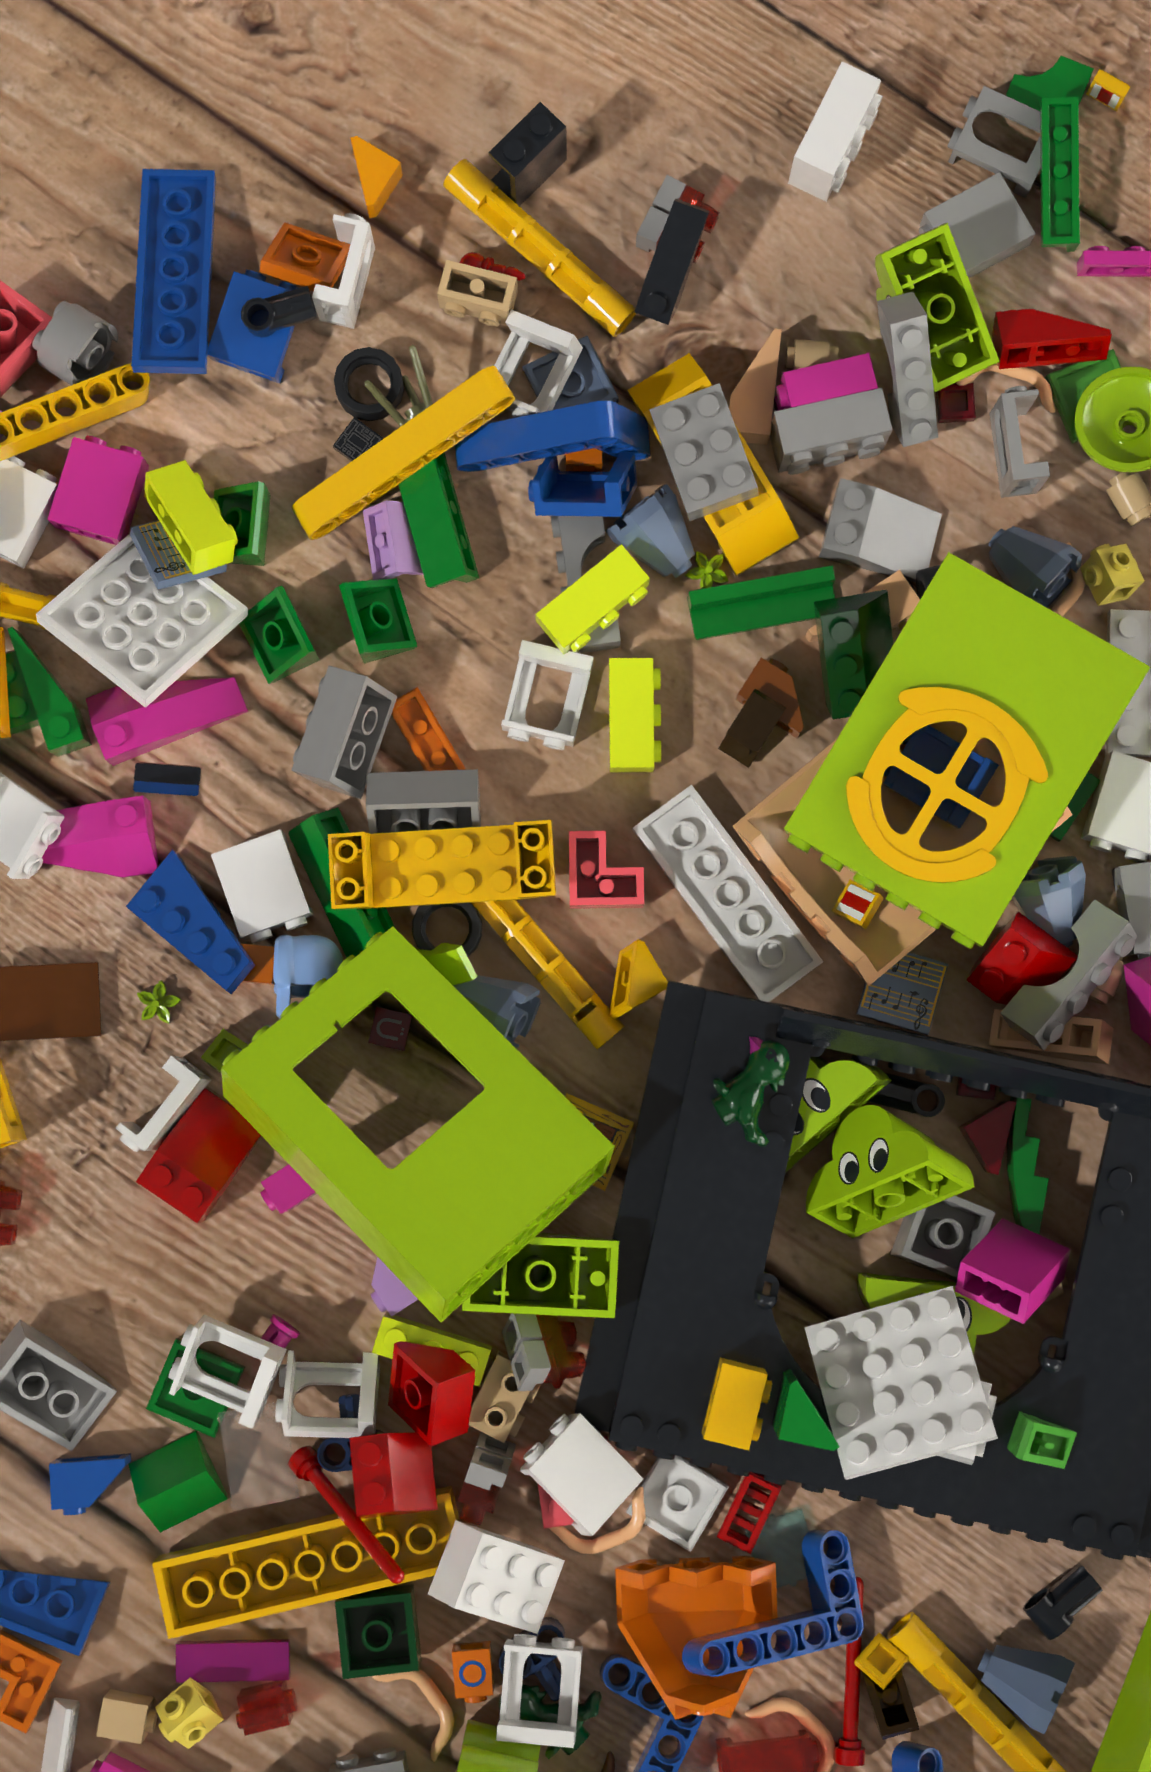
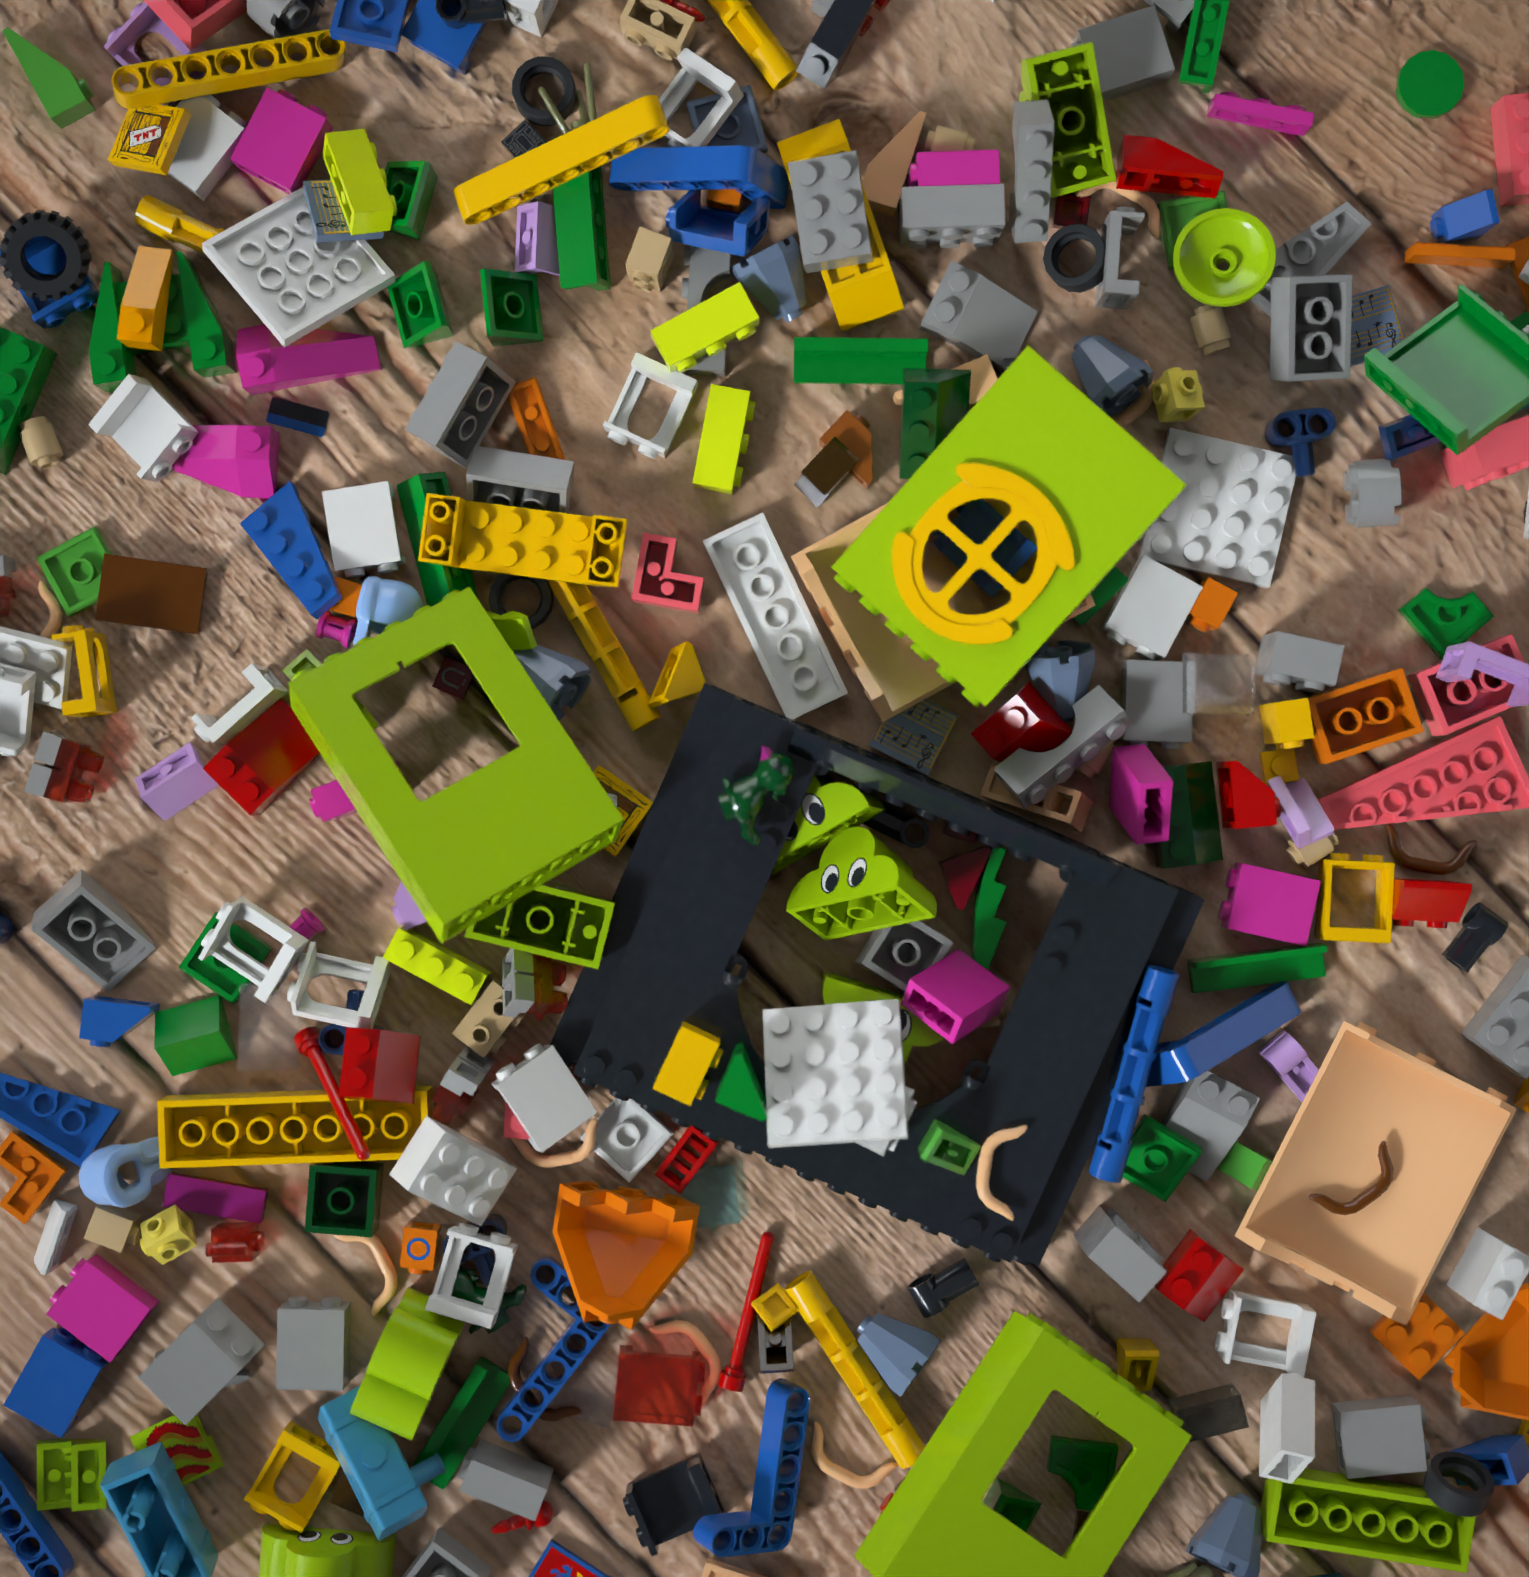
camera: 10 degrees right, 5 degrees up
lime plant [137,980,181,1024] -> none
red slope [388,1341,475,1446] -> none
blue beam [682,1530,864,1677] -> none
lime plant [685,551,729,589] -> none
tile [832,879,884,930] -> none
none -> light blue piece [79,1137,171,1208]
none -> lavender panel [135,742,218,820]
none -> dark pink bush [315,610,358,648]
none -> tan brick [625,226,674,293]
none -> light nougat animal [976,1125,1027,1221]
none -> black tyre [1043,224,1106,293]

